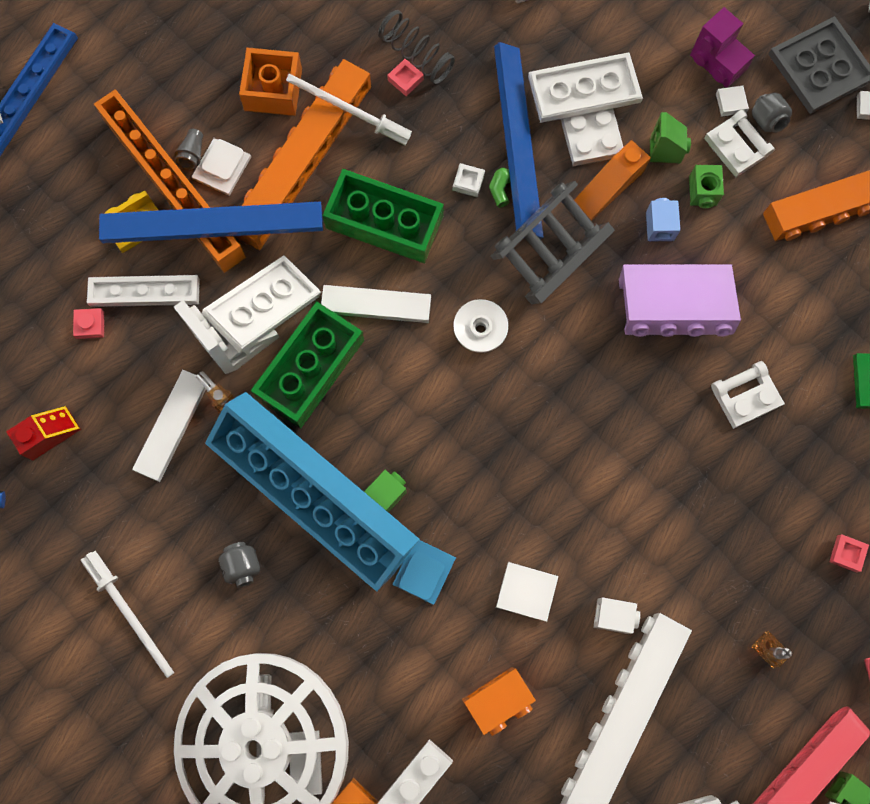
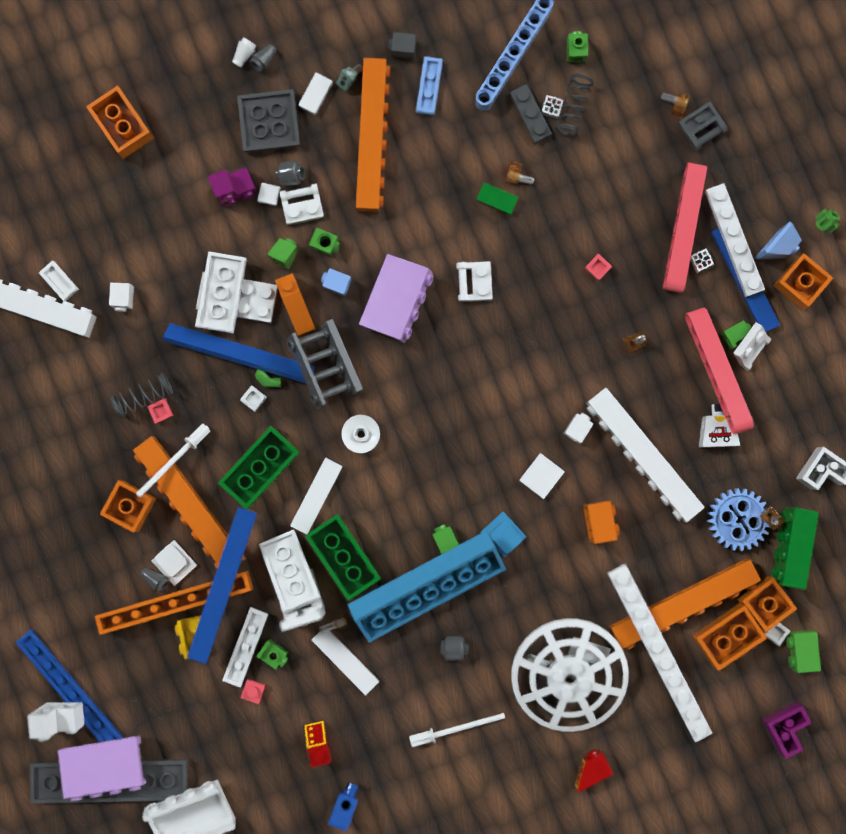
camera: 65 degrees left, 10 degrees up
none -> bright green brick [256,639,289,670]

